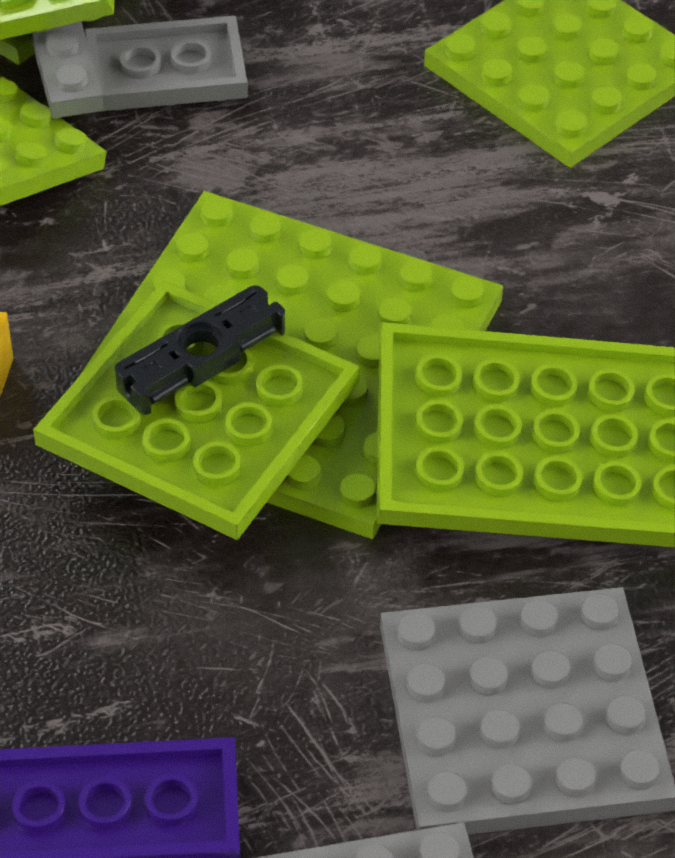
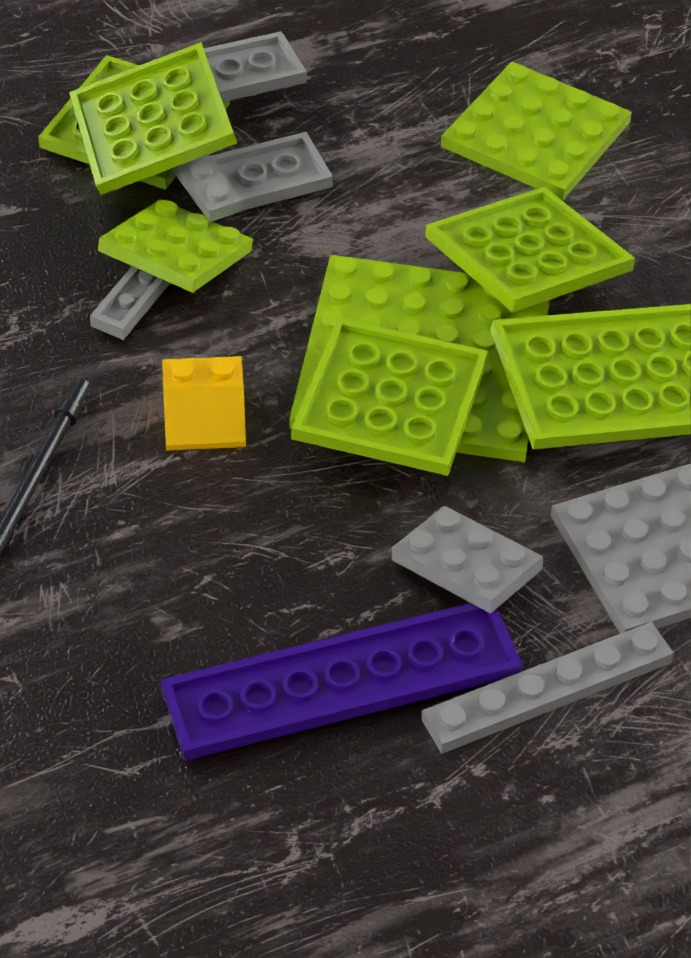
camera: 15 degrees left, 0 degrees up
black piece [115,285,285,415] -> none
none -> light grey plate [391,506,543,614]
none -> lime plate [425,187,635,313]

